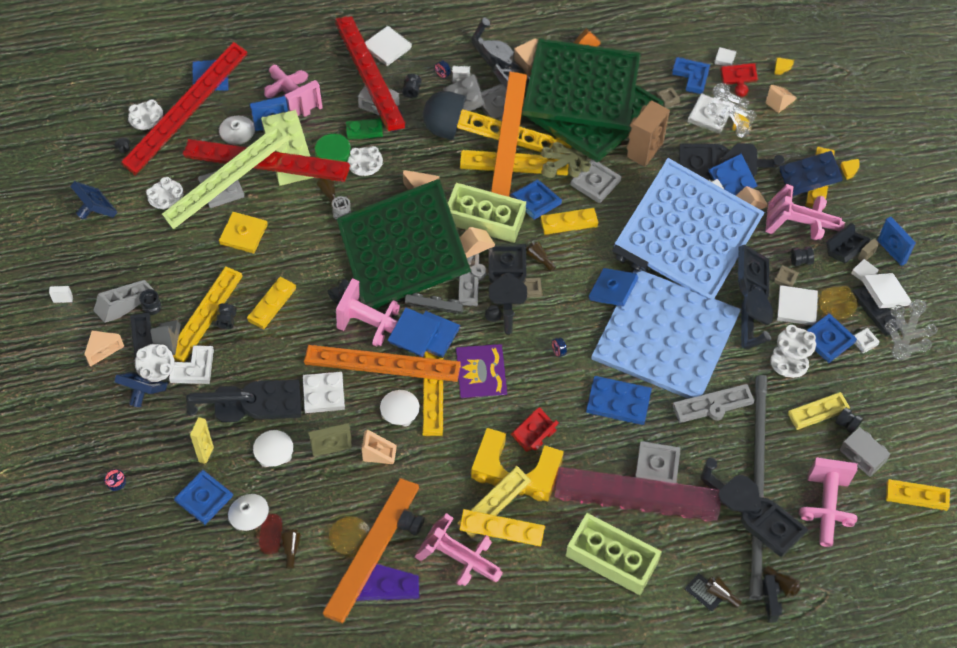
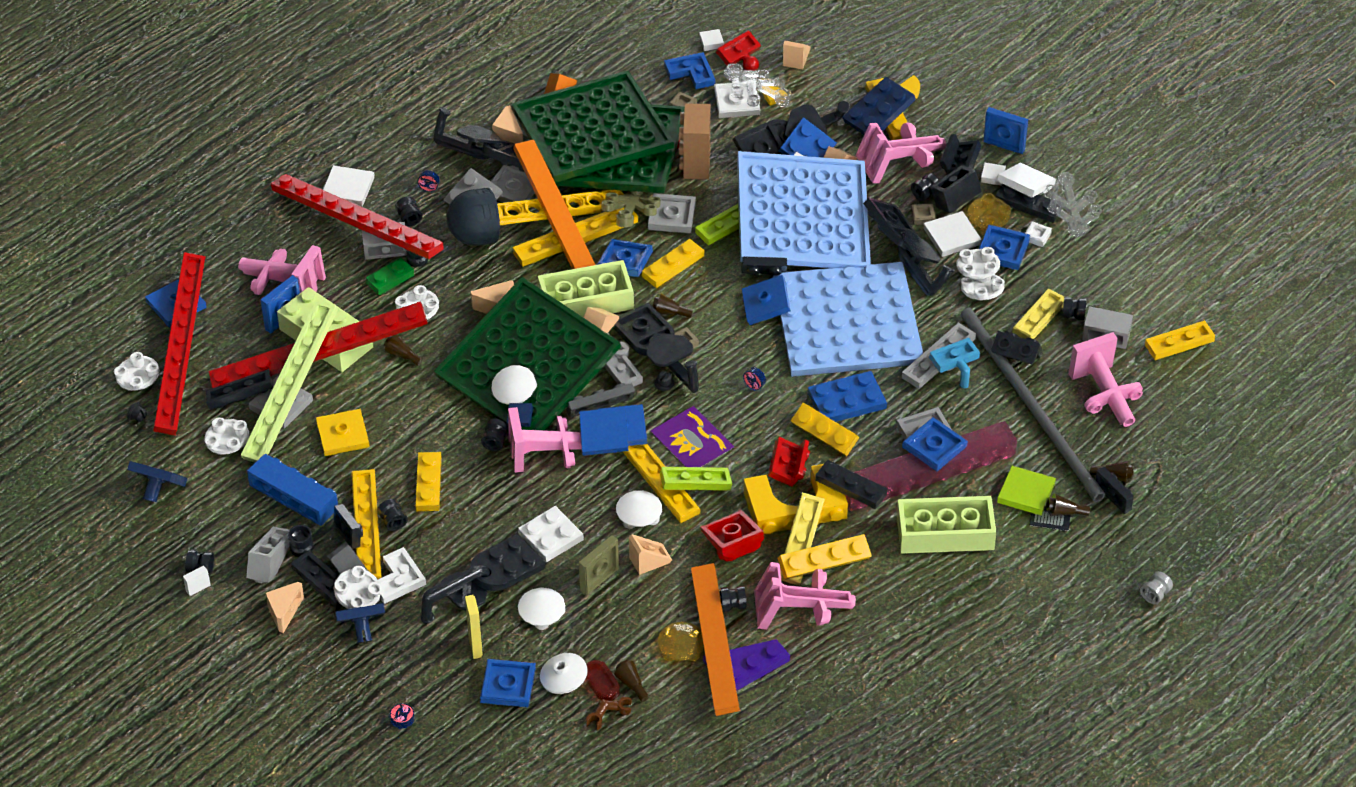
camera: 30 degrees left, 10 degrees down
white dish [219,116,255,145] -> none
orange tile [304,345,461,382] -> none
green tile [315,134,351,162] -> none
light grey wheel [332,196,351,220] -> none
white tile [452,66,470,82] -> none
black plate [701,458,808,558] -> none
yellow tile [775,58,794,75] -> none
dark tan tile [858,239,879,261] -> none
none -> black wheel [185,549,215,576]
none -> black plate [206,369,273,410]
none -> blue brick [247,454,338,526]
none -> black plate [333,504,363,549]
none -> white dish [491,365,537,405]
none -> dark blue tile [507,403,533,427]
none -> reddish brown arm [586,697,632,731]
none -> lime plate [660,467,732,490]
none -> lime plate [695,204,739,246]
none -> red slope [700,510,764,562]
none -> yellow plate [791,403,859,456]
none -> black plate [815,460,888,509]
none -> blue tile [902,417,968,471]
none -> dark azure plate [929,337,980,388]
none -> black brick [930,165,982,213]
none -> black bracket [991,331,1043,365]
none -> lime tile [997,466,1056,516]

